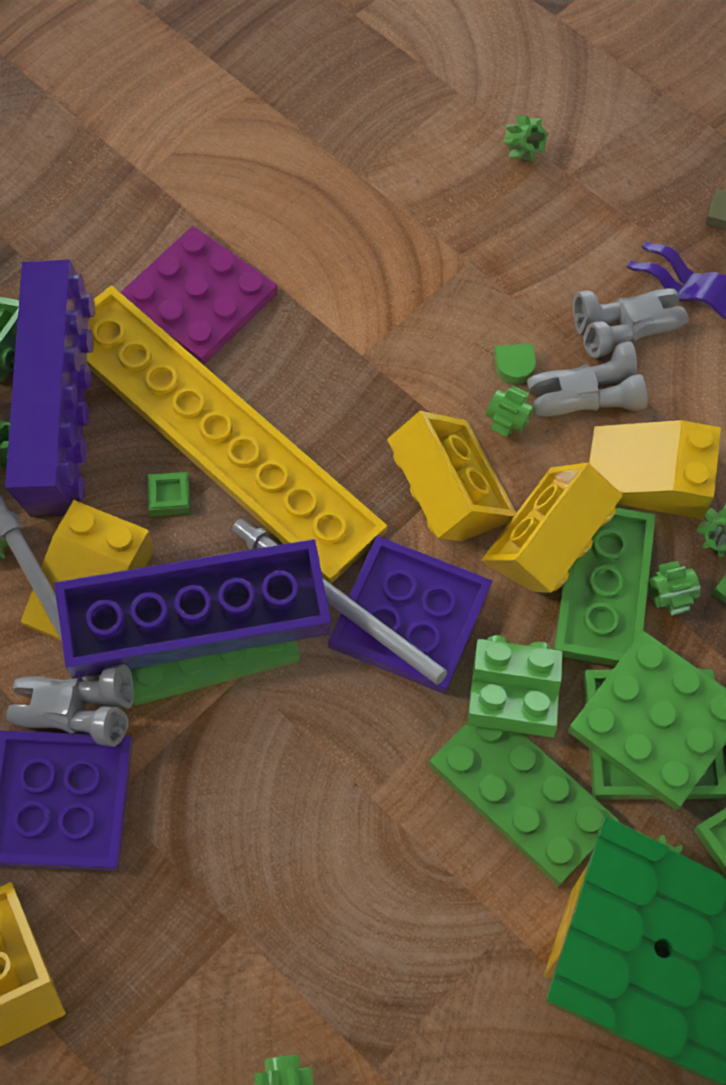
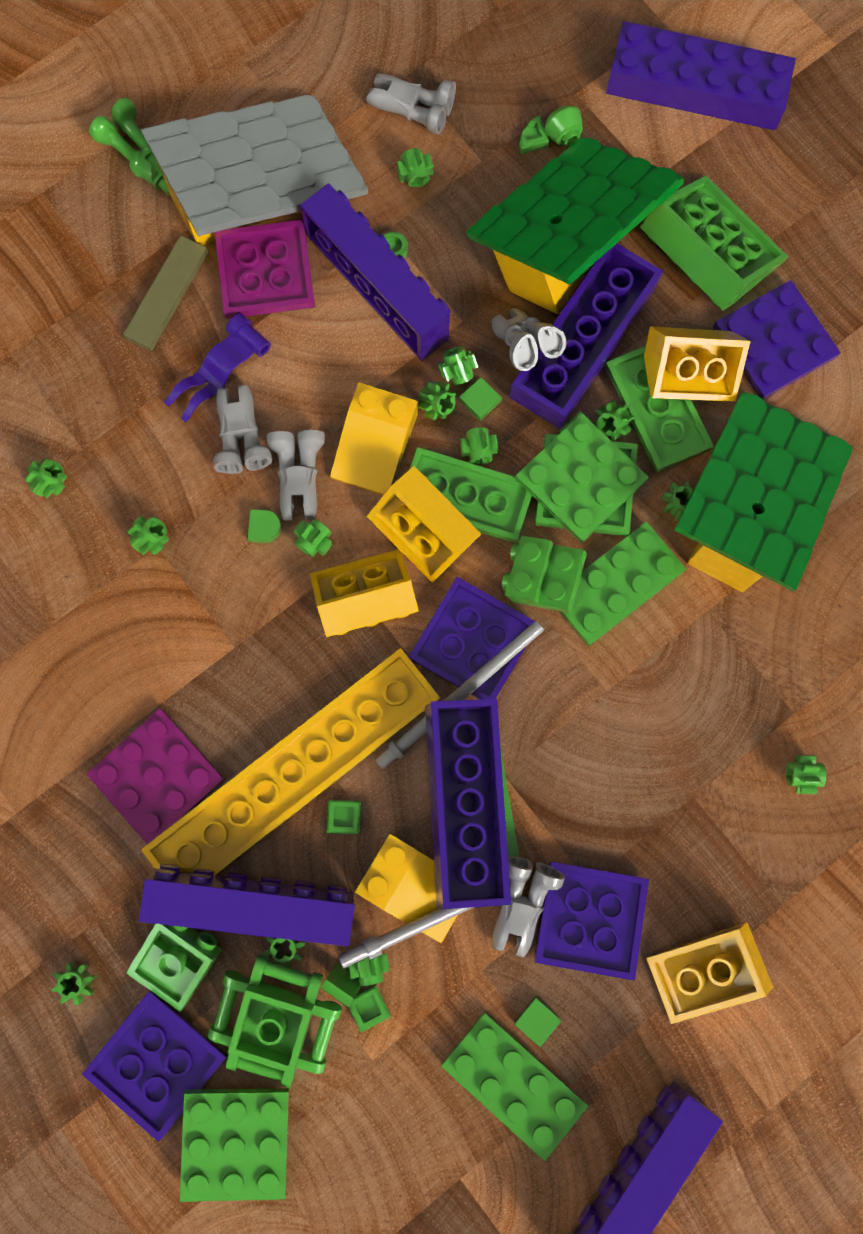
camera: 80 degrees left, 15 degrees up
none -> bright green gear [127,515,169,555]

